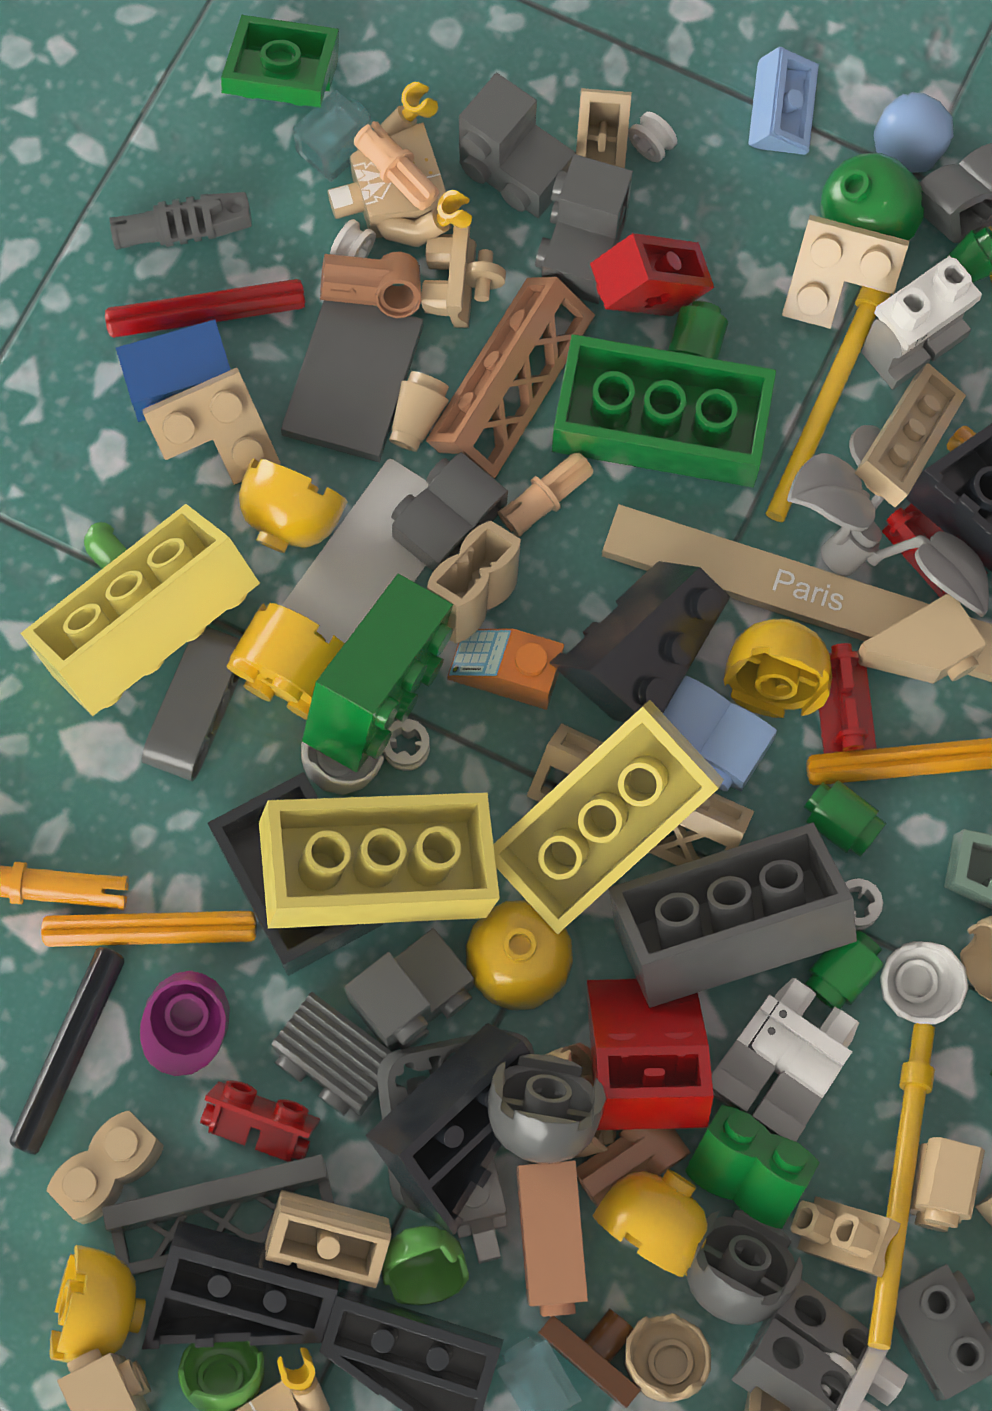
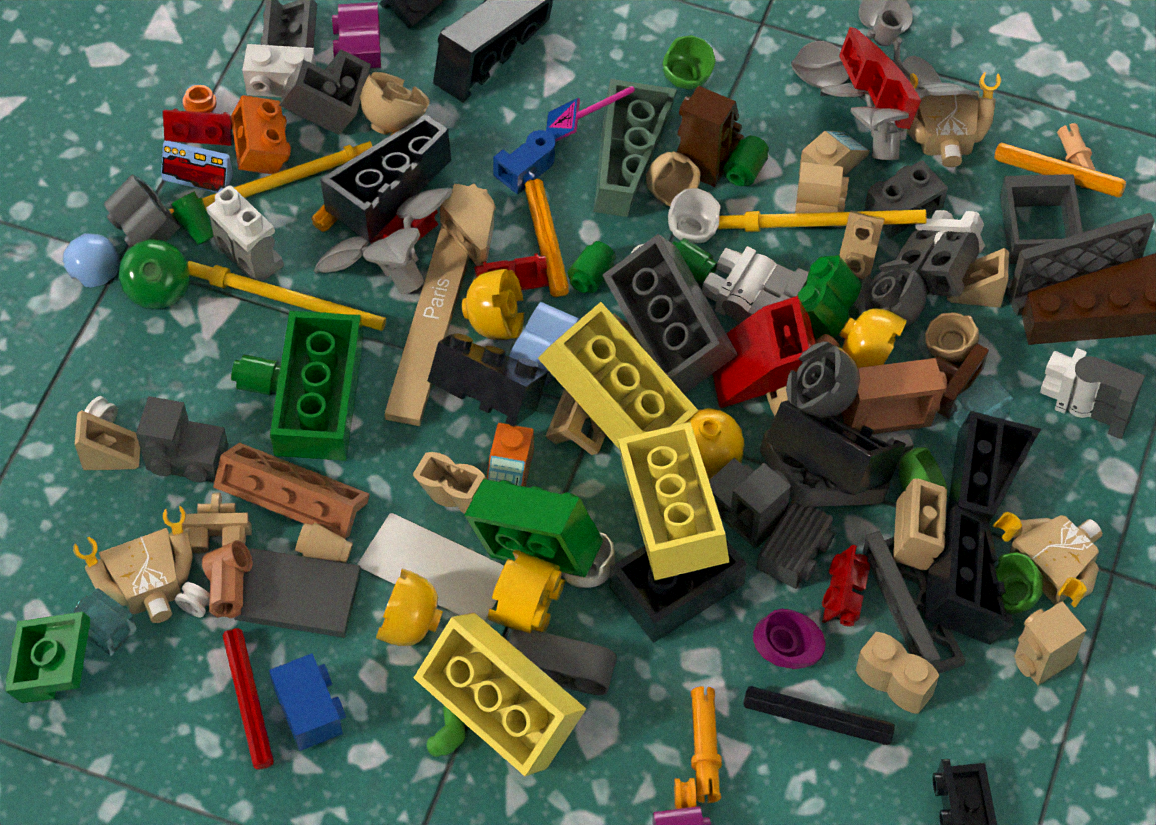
camera: 95 degrees left, 15 degrees down
light orange axle [41,911,257,947] -> none
yellow cylinder [49,1245,146,1363] -> none
dark grey hinge [110,192,252,250] -> none
tan plate [142,368,281,485] -> none
light nougat axle [354,121,439,210] -> none
dark grey brick [391,452,508,572] -> none
dark grey brick [459,72,576,218] -> none
light nougat axle [498,453,594,538] -> none
red brick [590,233,715,316] -> none
light blue slope [748,46,819,155] -> none
tan plate [782,215,909,329] -> none
tan plate [855,362,966,507] -> none

